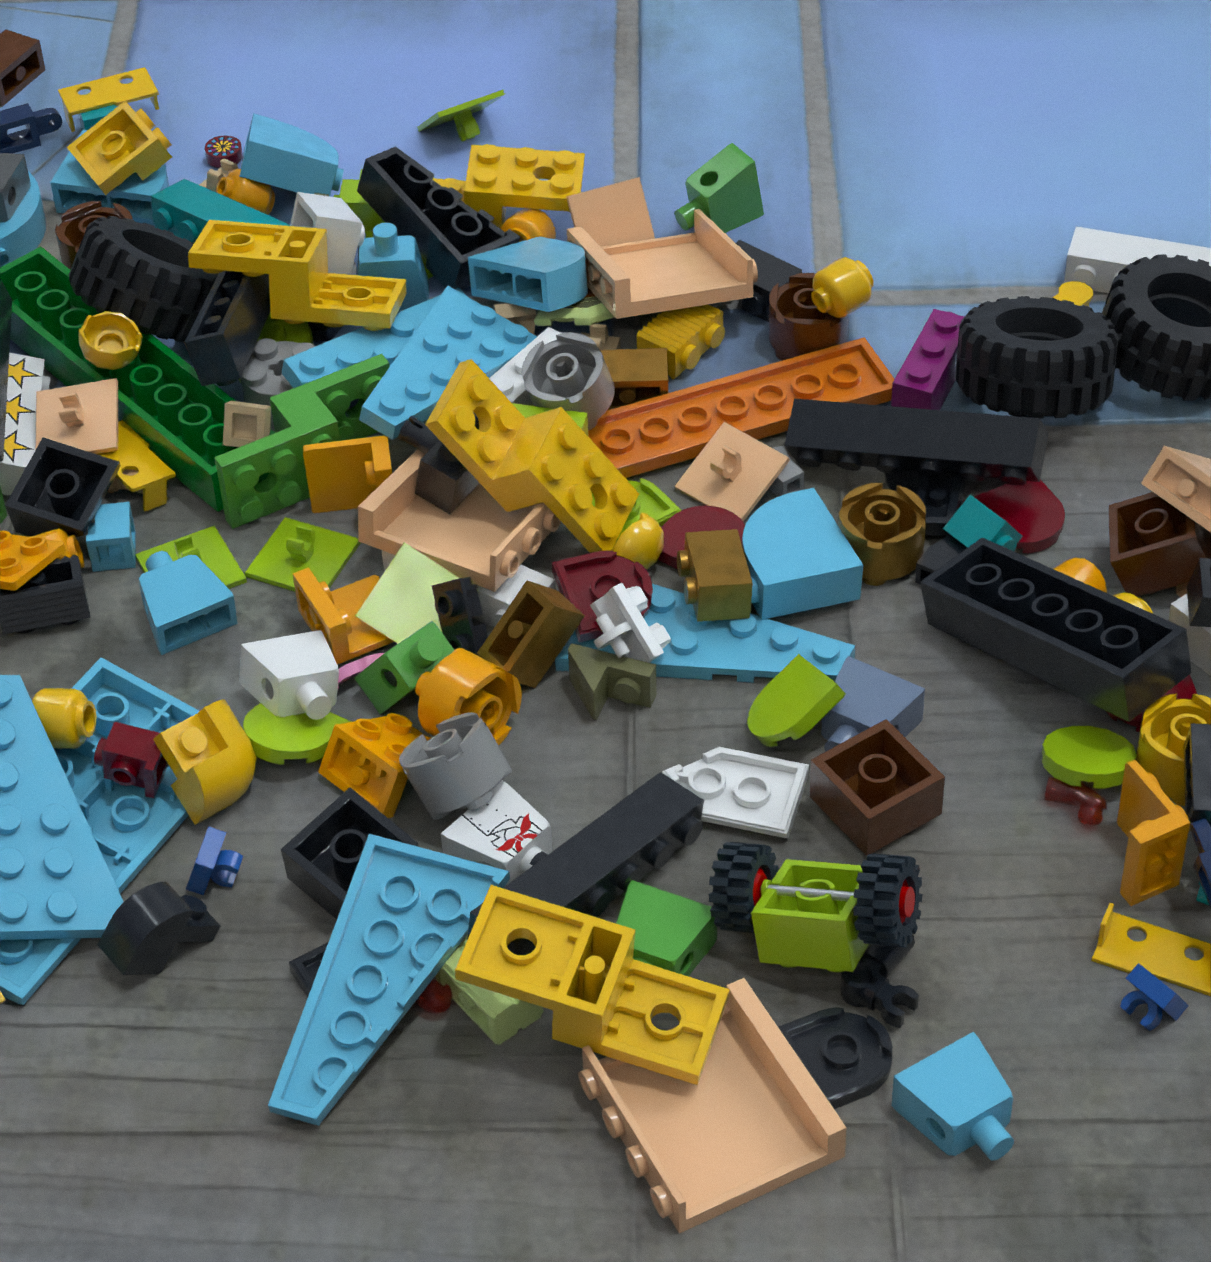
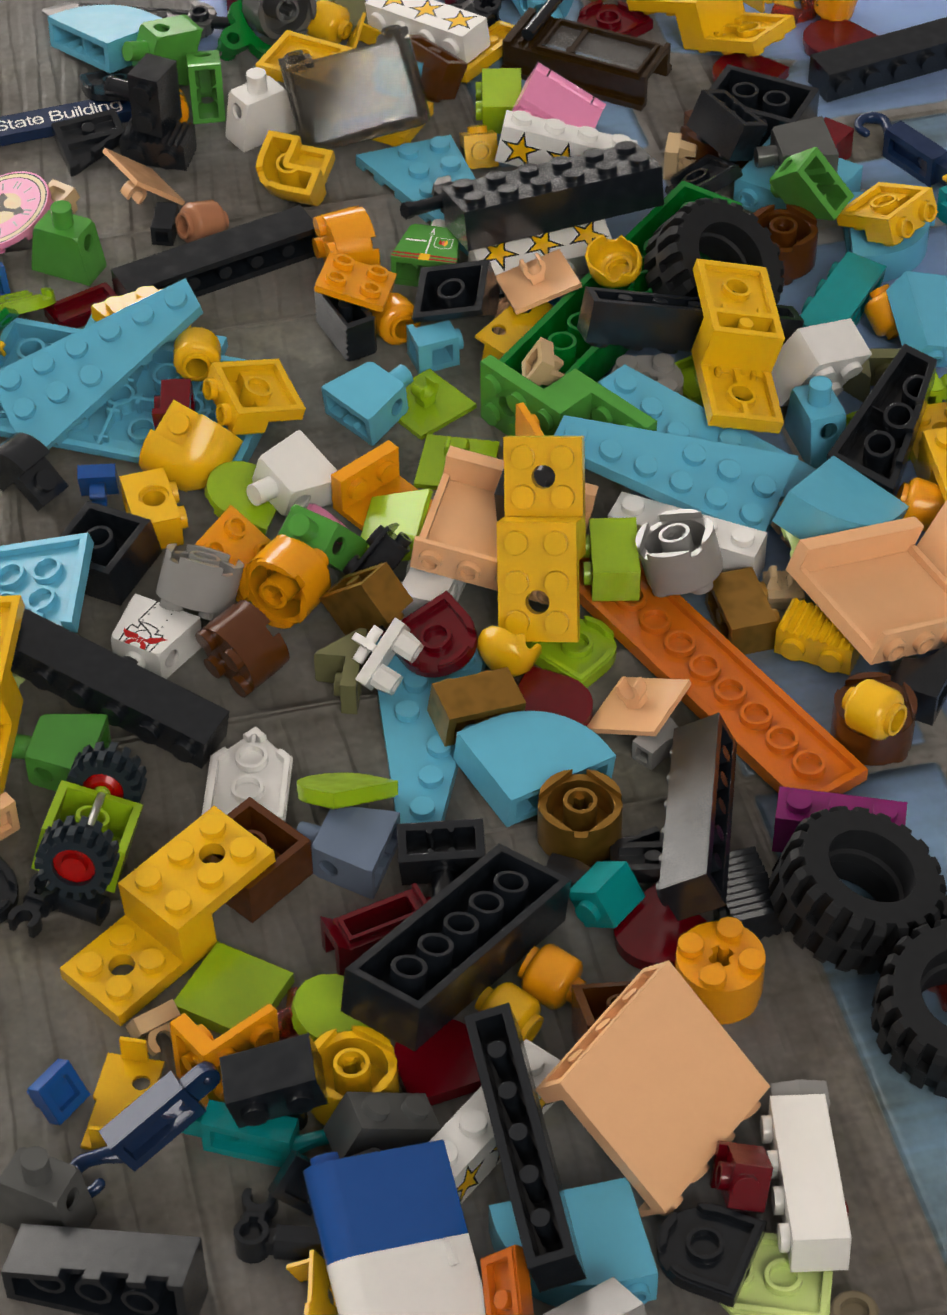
camera: 75 degrees right, 0 degrees up
none -> yellow bracket [59,806,276,1027]
none -> yellow brick [119,467,188,549]
none -> tan tile [125,999,181,1056]
none -> lime tile [174,941,294,1034]
none -> reddish brown brick [195,600,290,698]
none -> yellow plate [202,358,306,435]
none -> dark red window [320,883,432,976]
none -> black brick [397,818,486,898]
none -> light orange brick [675,917,766,1025]
none -> bright green torso [770,147,854,220]

